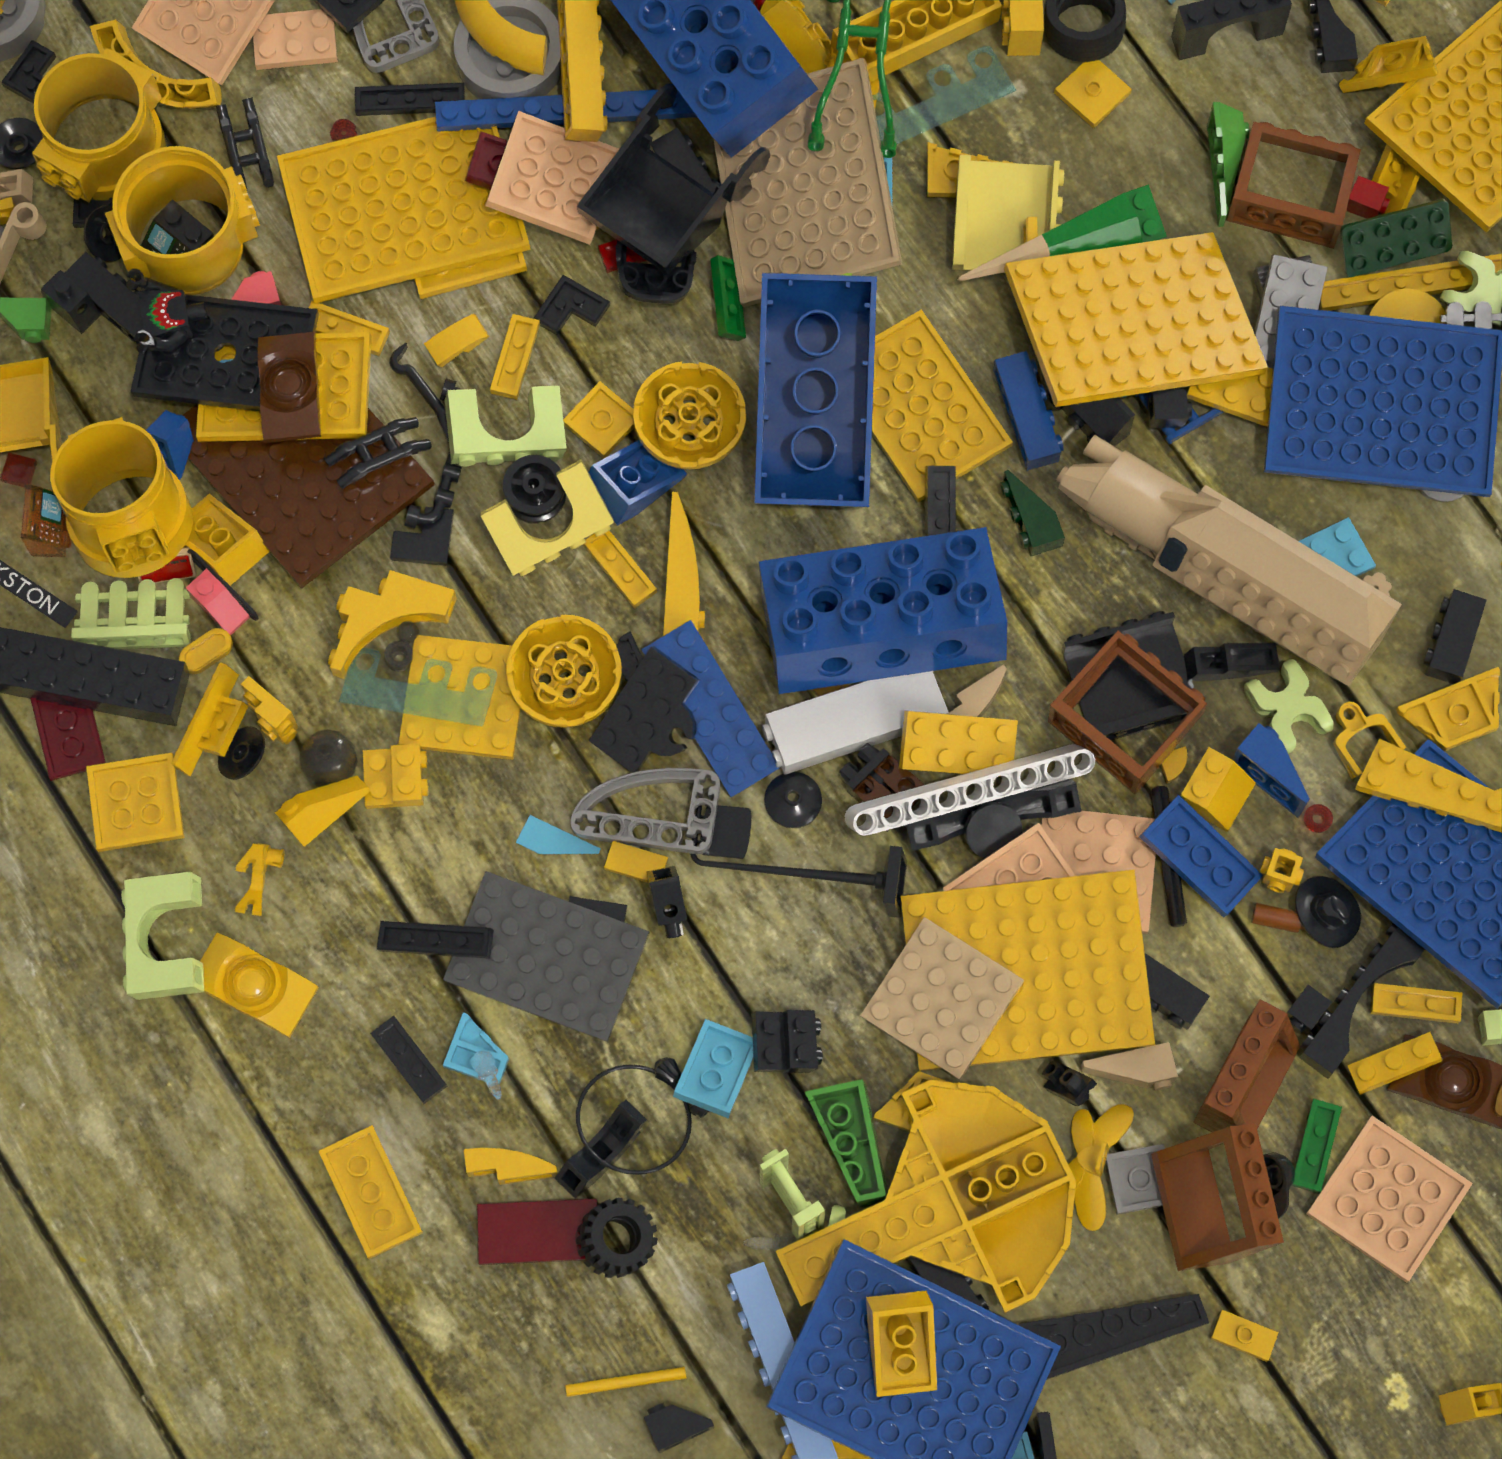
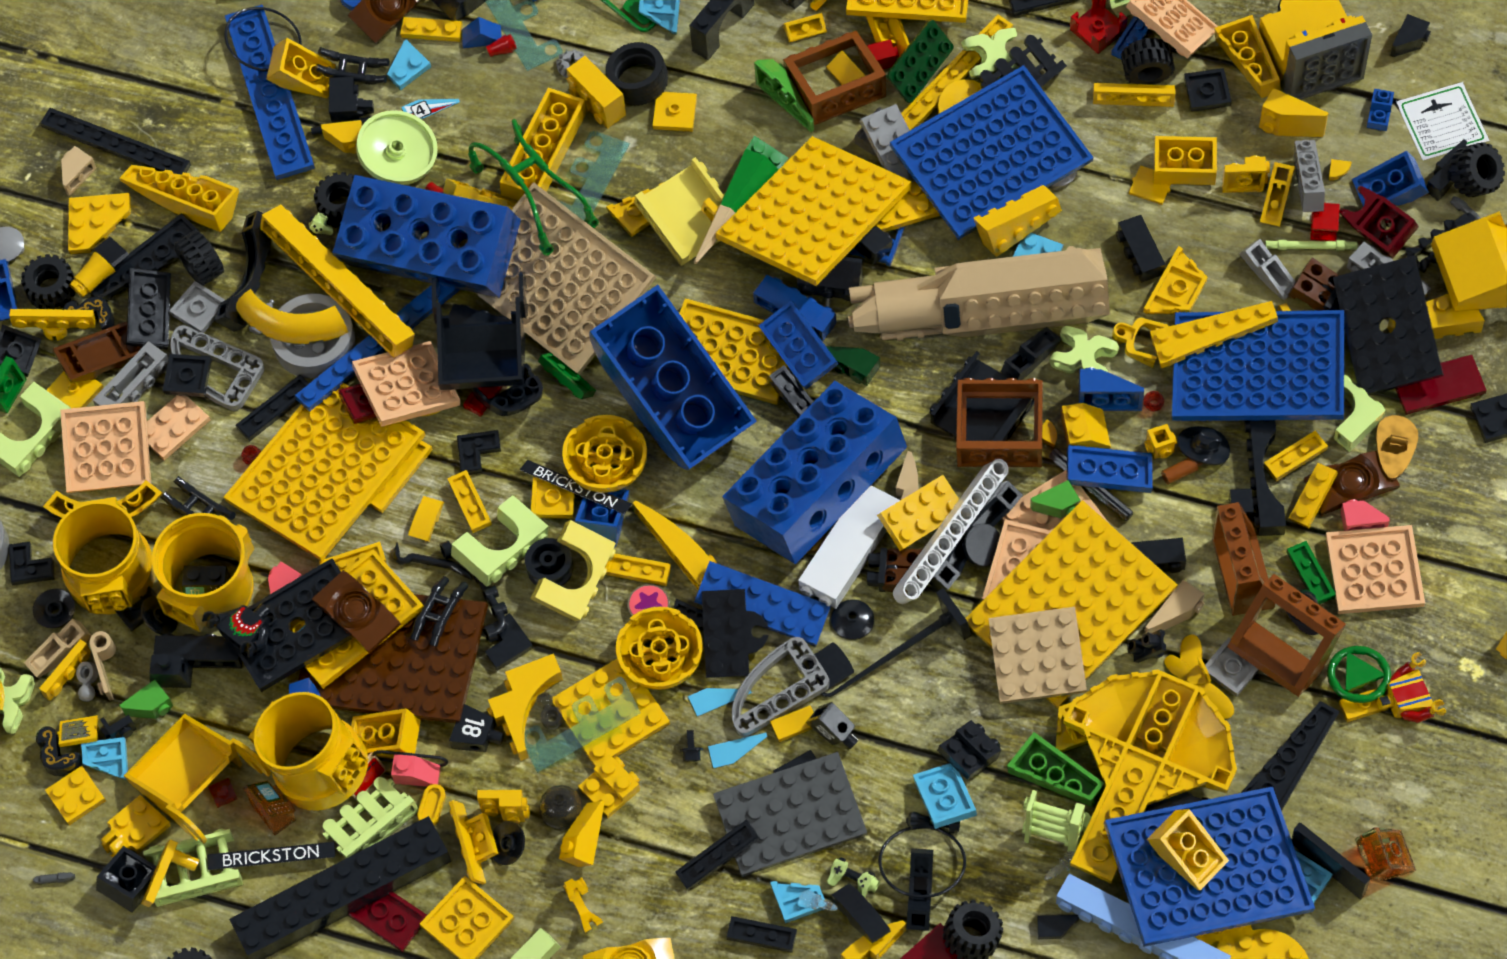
camera: 35 degrees left, 10 degrees down
none -> black torso [449,704,504,752]
none -> black sticker [520,460,632,514]
none -> tile [627,584,670,617]
none -> black piece [680,730,703,762]
none -> medium azure sticker [688,688,752,716]
none -> blue plate [759,300,839,389]
none -> yellow slope [783,13,827,43]
none -> yellow slope [826,51,865,85]
none -> yellowish green piece [827,857,880,897]
none -> black slope [831,883,891,943]
none -> yellow wedge [973,185,1062,257]
none -> bright green slope [1030,480,1081,519]
none -> black tile [1037,914,1079,940]
none -> green piece [1327,646,1391,703]
none -> coral slope [1340,500,1390,531]
none -> torso [1377,652,1446,723]

